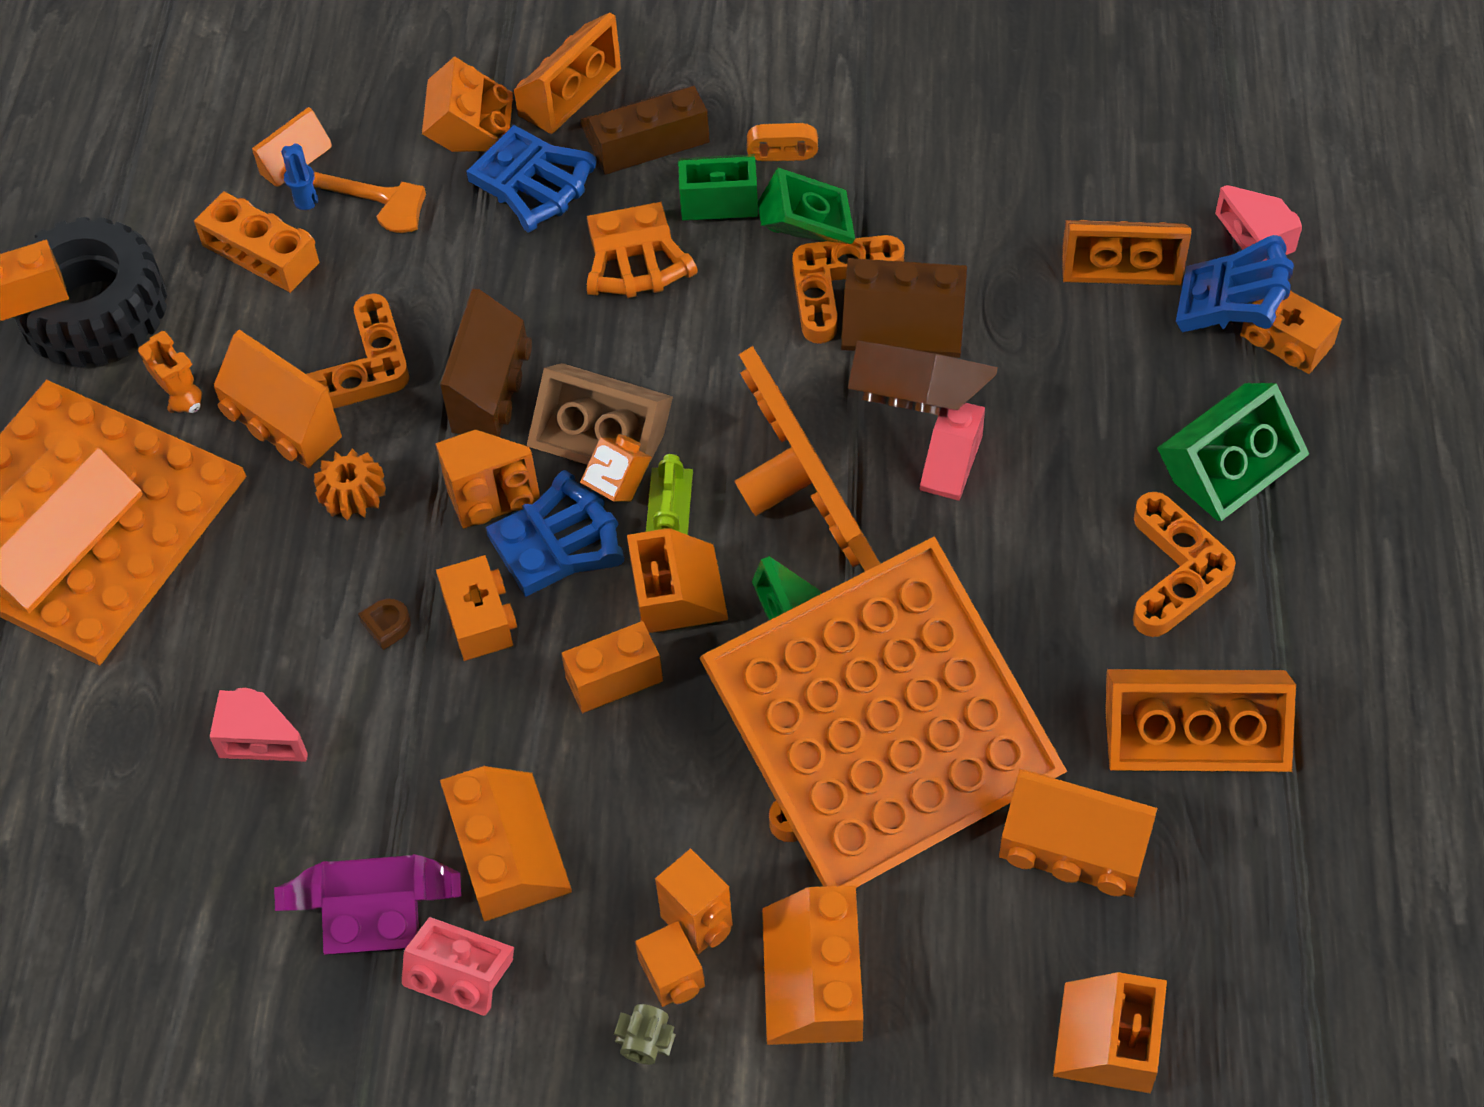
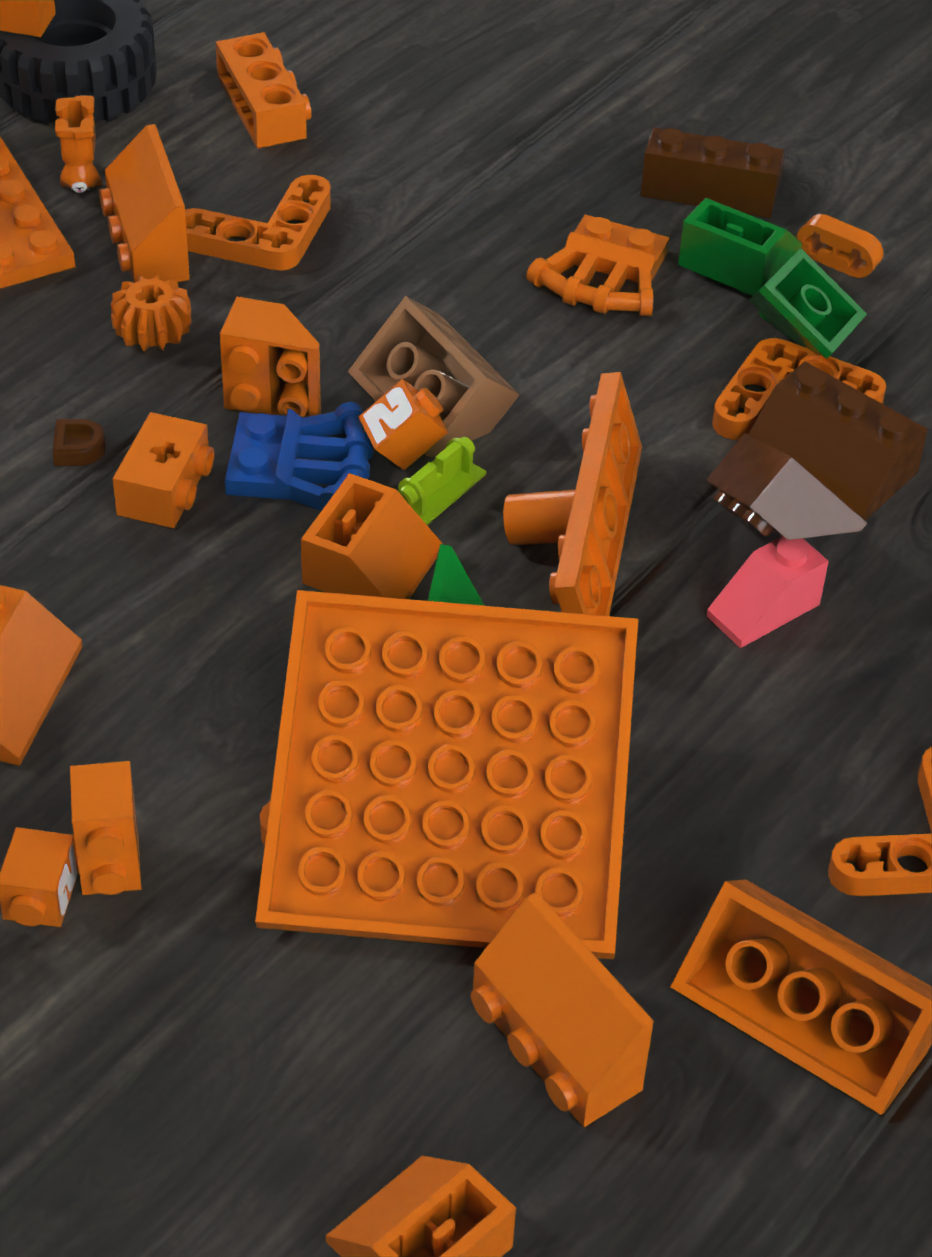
camera: 30 degrees right, 10 degrees down
orange slope [252,107,332,187] -> none
blue axle [281,143,318,210] -> none
orange piece [313,172,426,233] -> none
orange slope [422,56,513,152] -> none
reddish brown slope [440,288,532,437] -> none
blue plate [467,125,597,233] -> none
orange slope [514,12,621,134] -> none
orange brick [561,621,663,714] -> none
orange slope [762,885,863,1045] -> none

